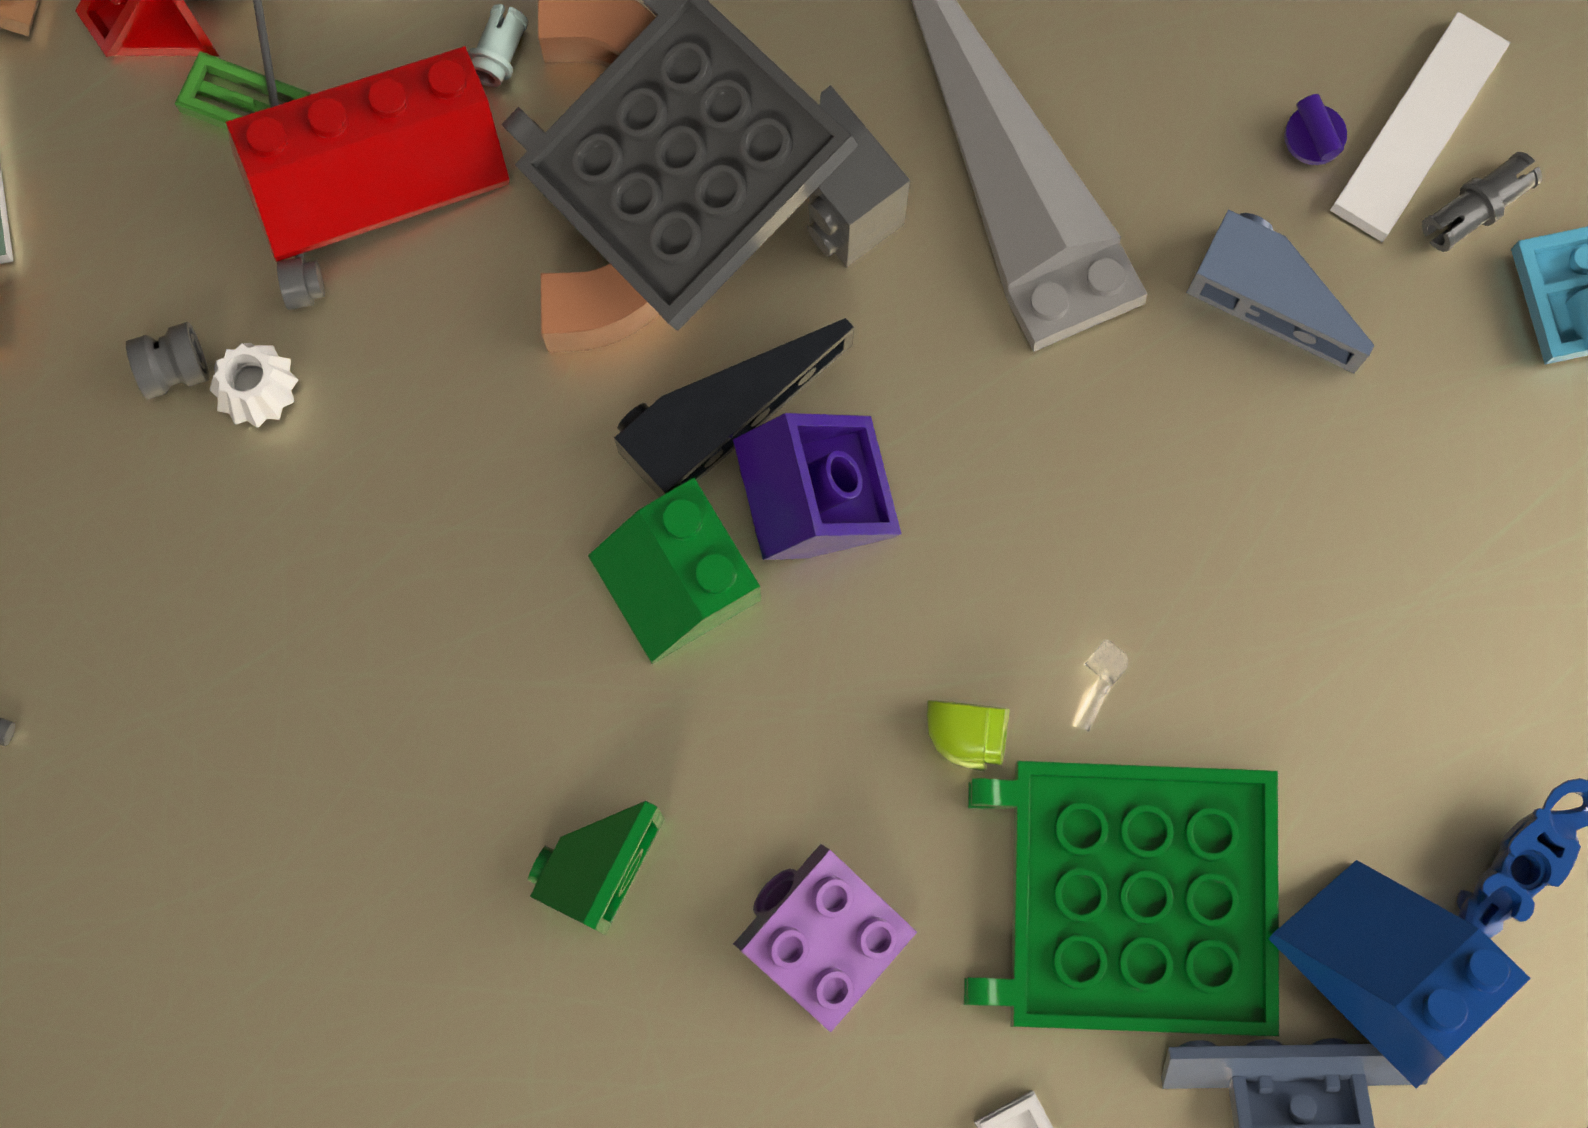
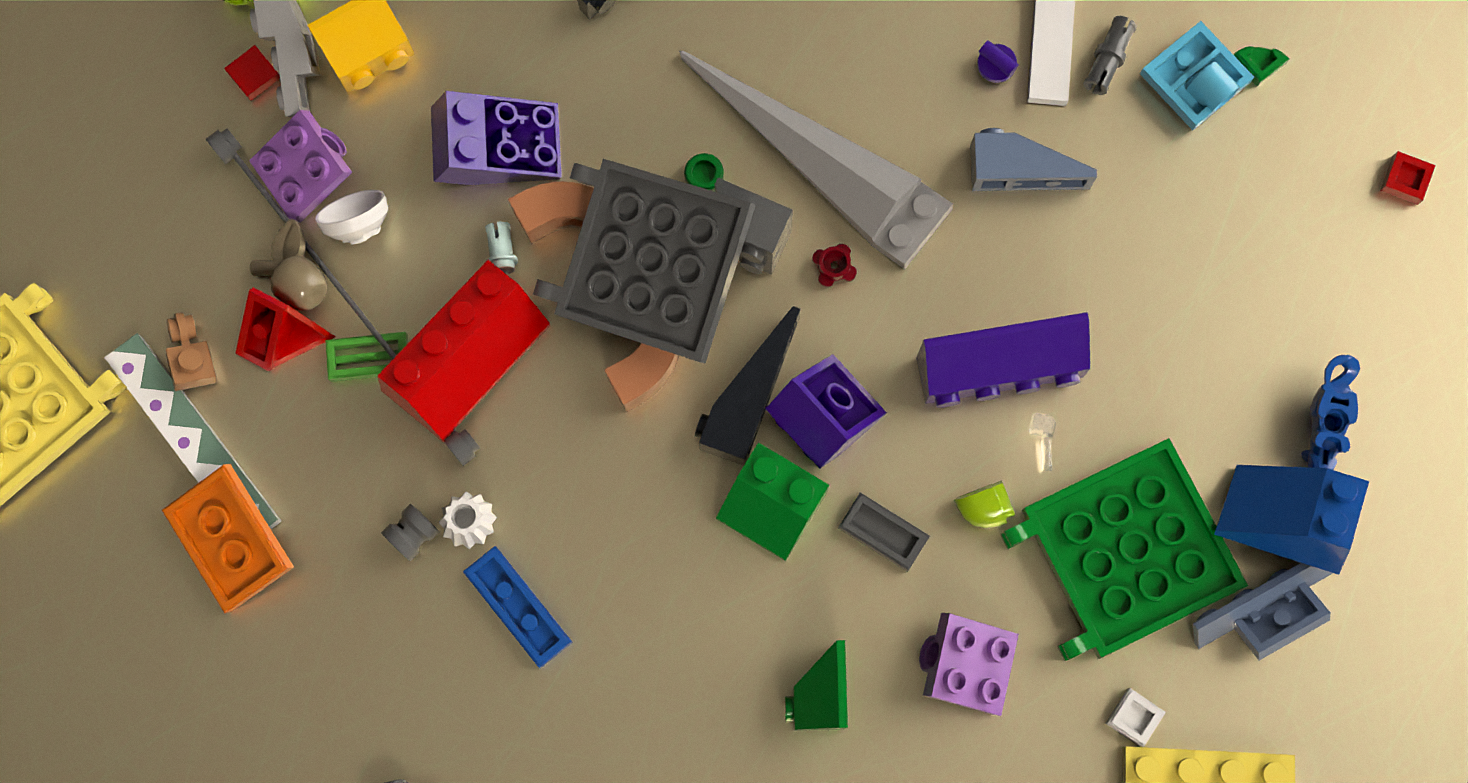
camera: 25 degrees left, 0 degrees up
none -> blue tile [463,546,573,669]
none -> green tile [684,153,724,192]
none -> dark red plate [812,244,857,287]
none -> dark grey tile [838,492,930,572]
none -> dark purple slope [916,312,1090,408]

